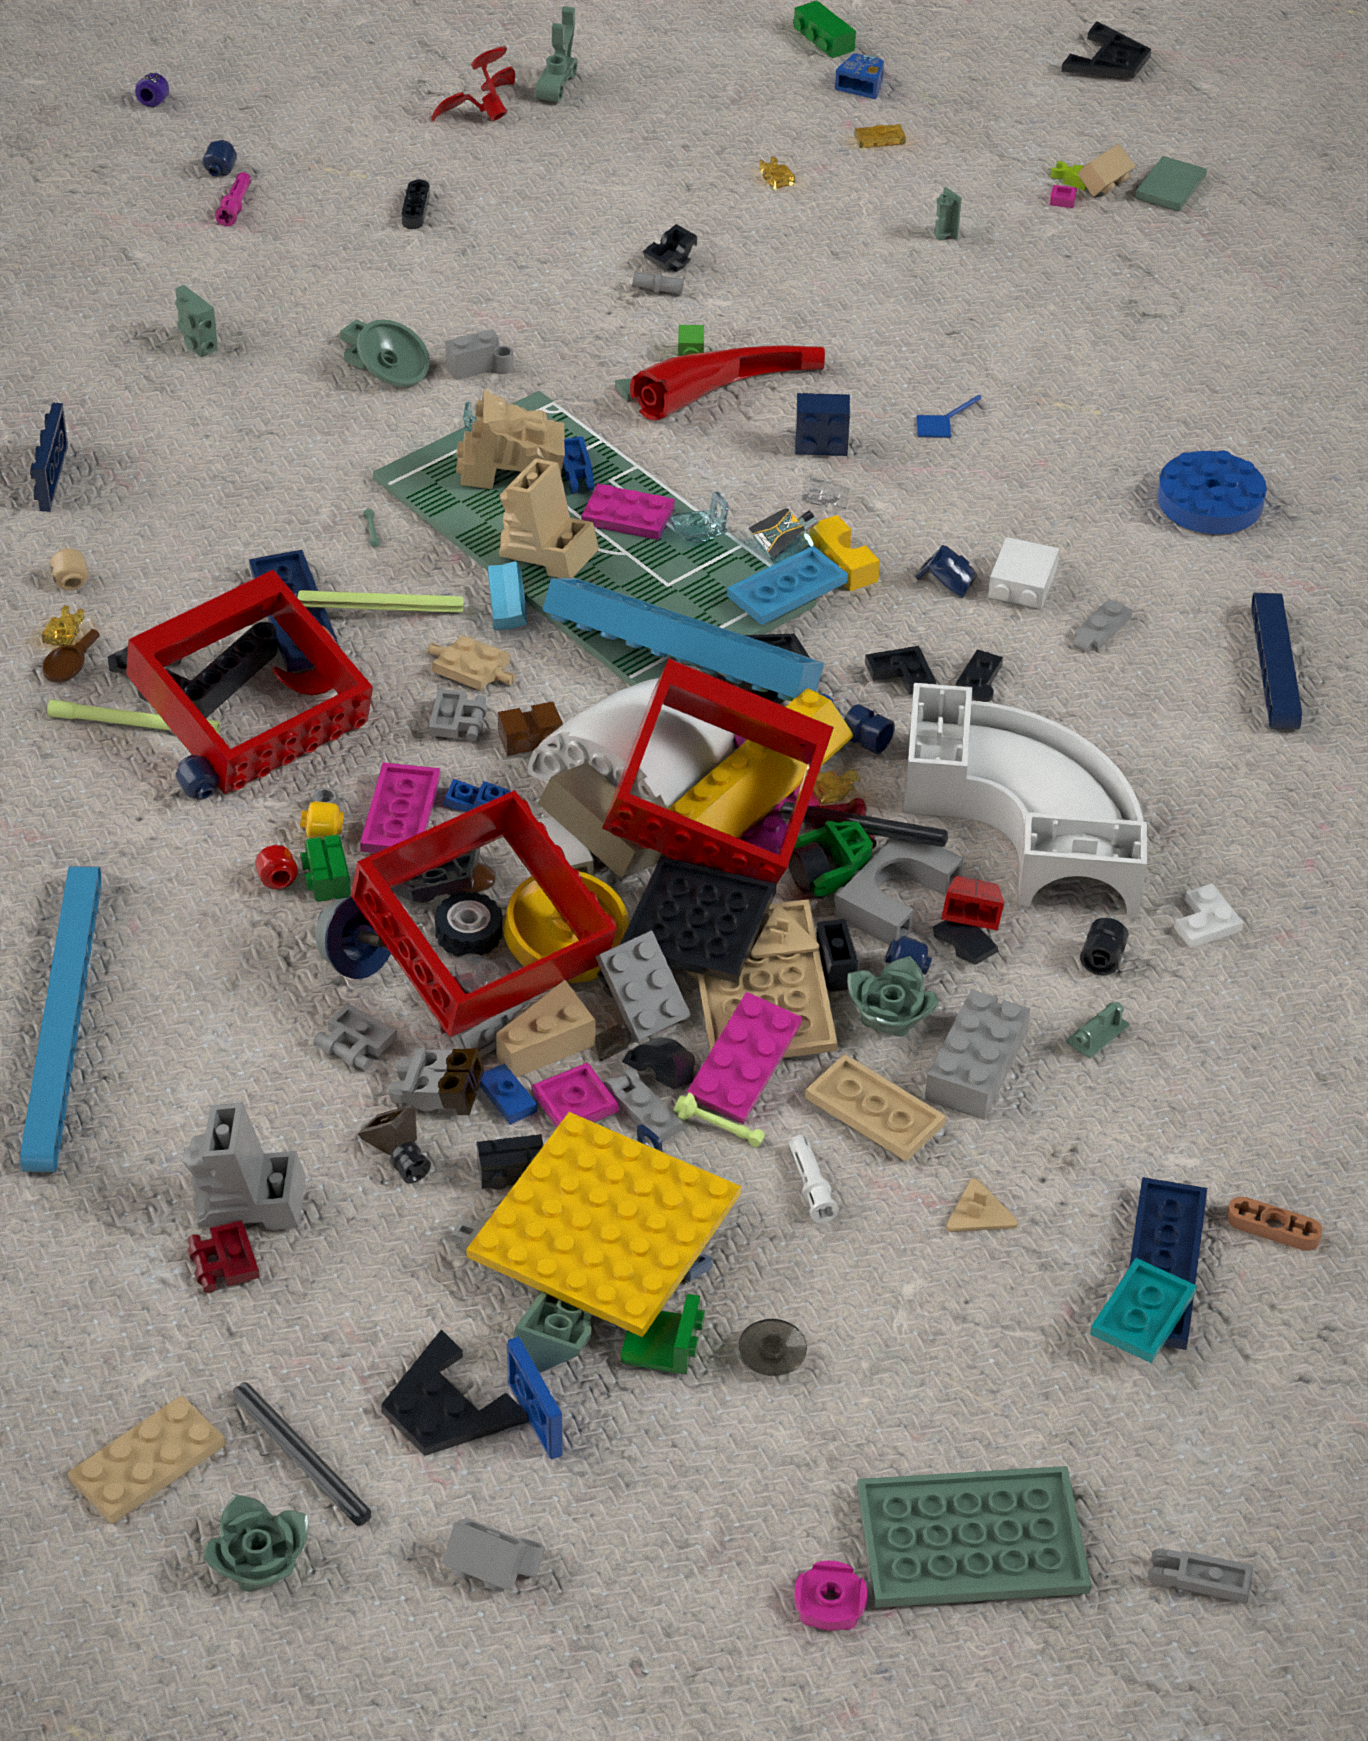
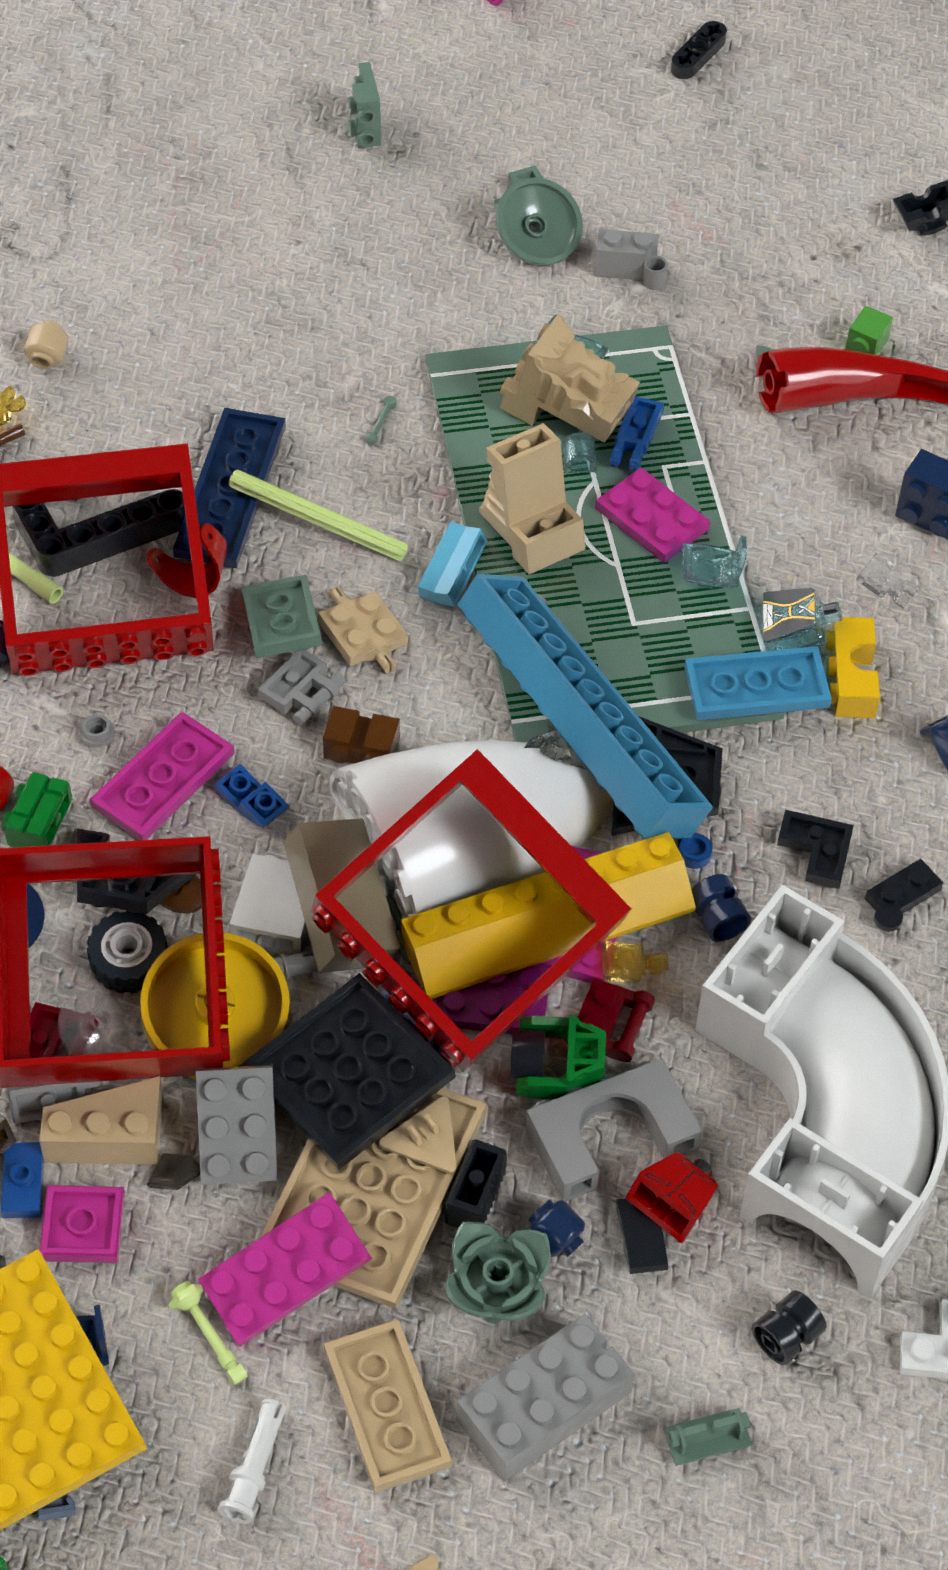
camera: 30 degrees right, 10 degrees up
dark blue plate [30,403,68,512] -> none
yellow head [300,801,344,839] -> none
light grey plate [603,1067,683,1142] -> none
black cylinder [622,1037,695,1090] -> none
light grey pin [632,271,684,295] -> none
black axle [780,802,949,847] -> none
none -> sand green plate [241,575,322,658]

